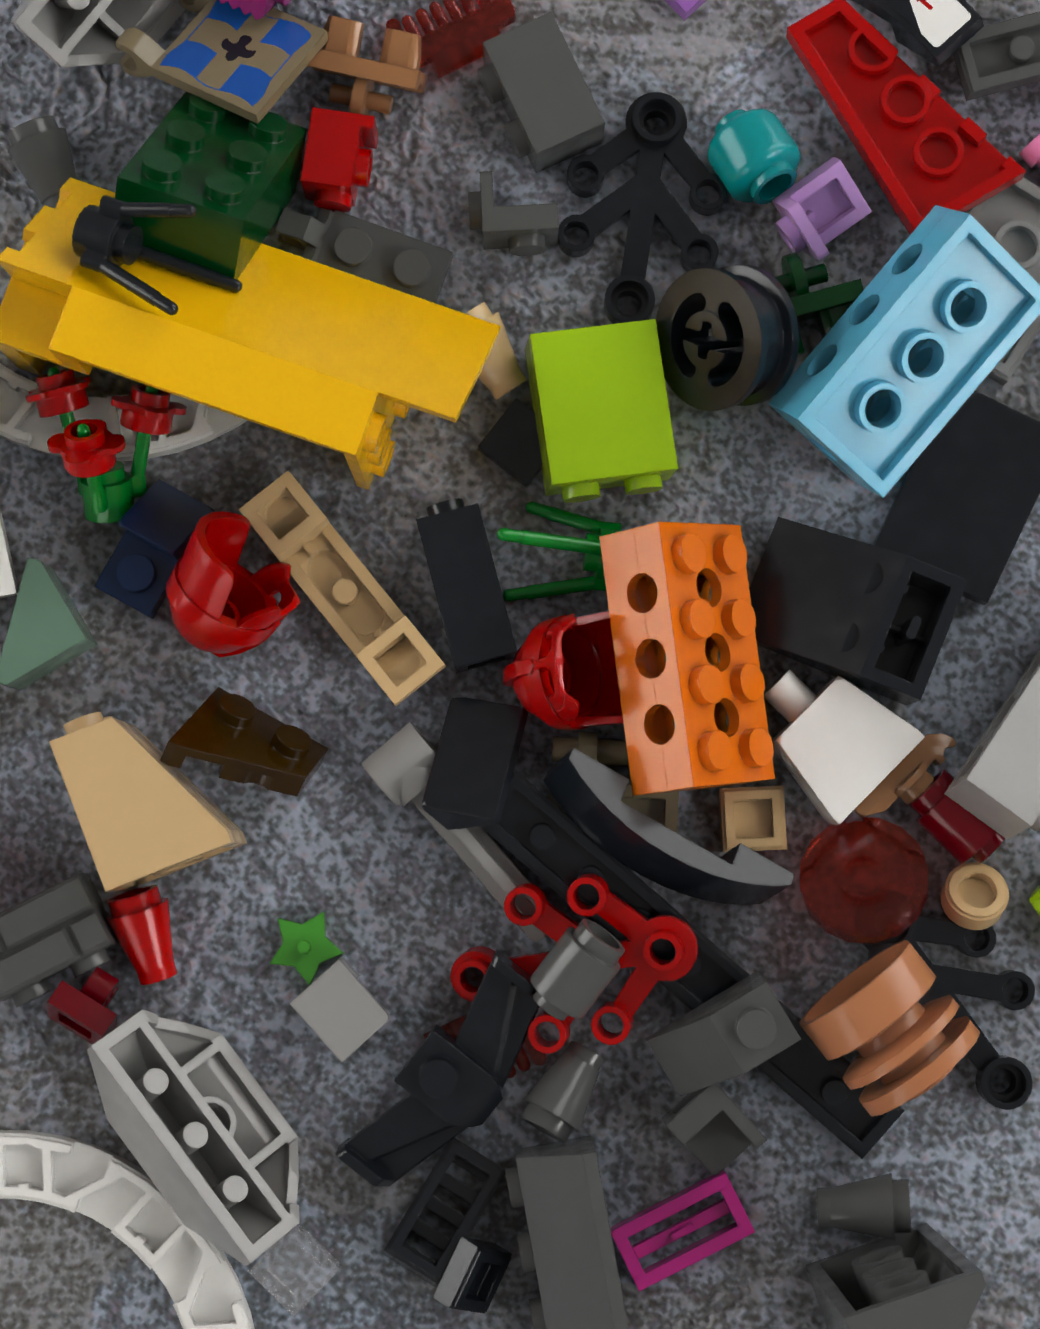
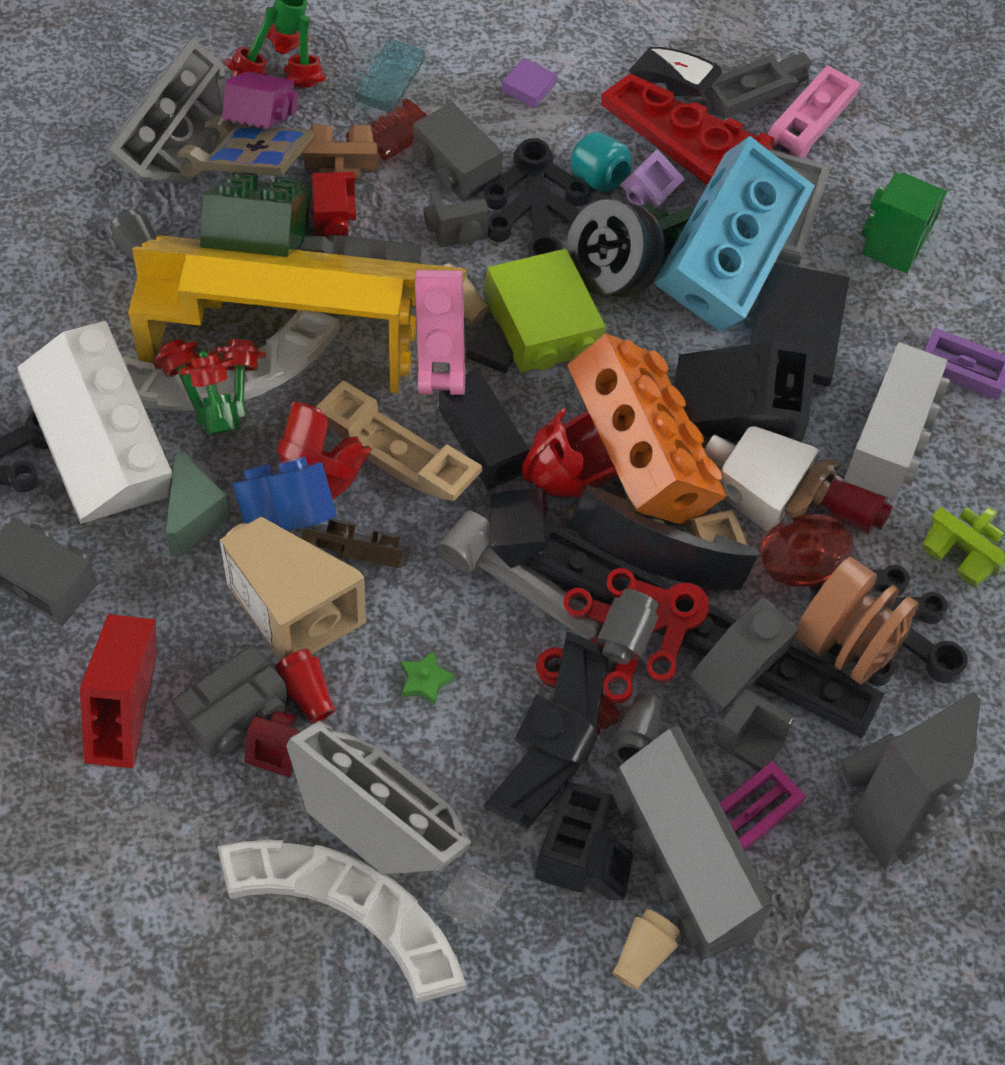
camera: 15 degrees left, 25 degrees down
black plant [72,195,242,316] -> none
dark blue slope [94,479,215,619] -> none
light grey panel [290,957,389,1062] -> none
green plant [497,501,624,602] -> none
tan tile [941,862,1009,930] -> none
none -> blue brick [232,456,337,530]
none -> bright pink plate [415,270,465,395]

